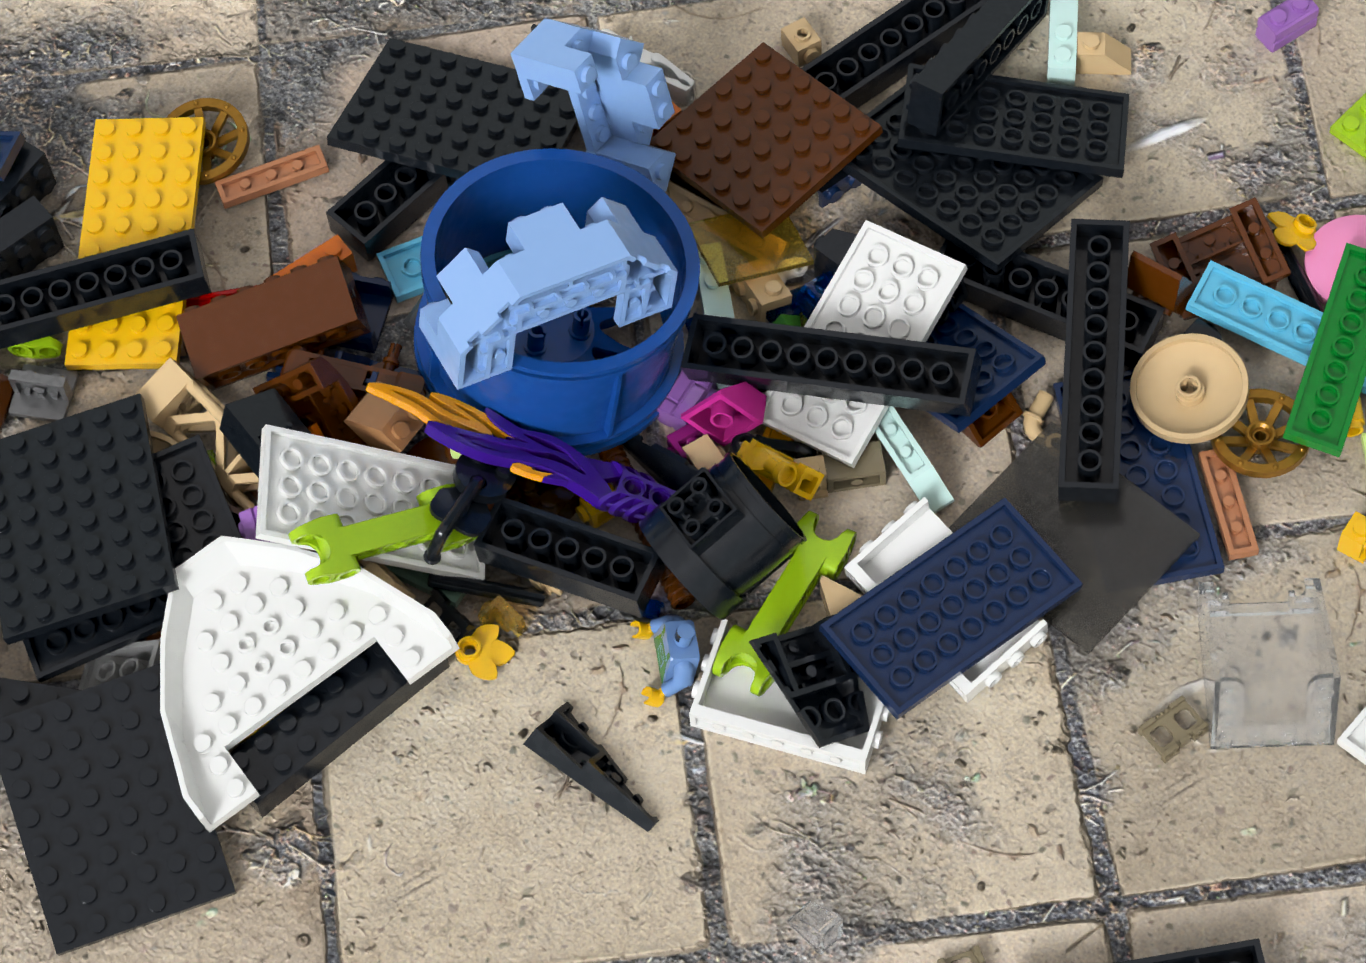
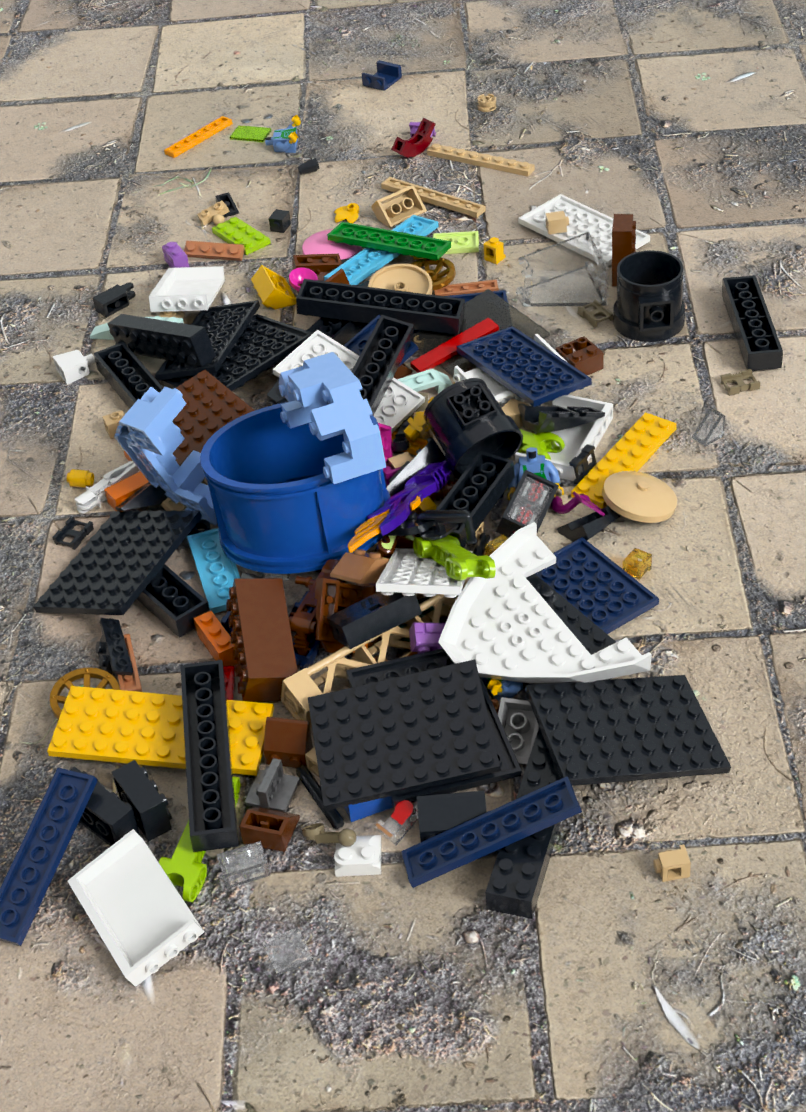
camera: 85 degrees left, 20 degrees down
none -> yellow brick [67,469,94,488]
none -> black bracket [95,618,133,675]
none -> white panel [149,266,225,312]
none -> nougat plate [184,241,245,261]
none -> yellow slope [251,265,296,310]
none -> reddish brown slope [263,717,313,768]
none -> dark pink piece [289,267,318,292]
none -> red tile [410,317,499,373]
none -> brick [495,470,559,538]
none -> dark blue plate [535,537,659,634]
none -> magenta piece [551,491,605,516]
none -> reddish brown slope [556,336,603,376]
none -> black piece [569,444,597,484]
none -> yellow plate [571,412,677,509]
none -> tan dish [602,471,677,523]
none -> reddish brown brick [612,214,636,287]
none -> black cylinder [613,250,685,342]
none -> clear yellow brick [623,548,652,580]

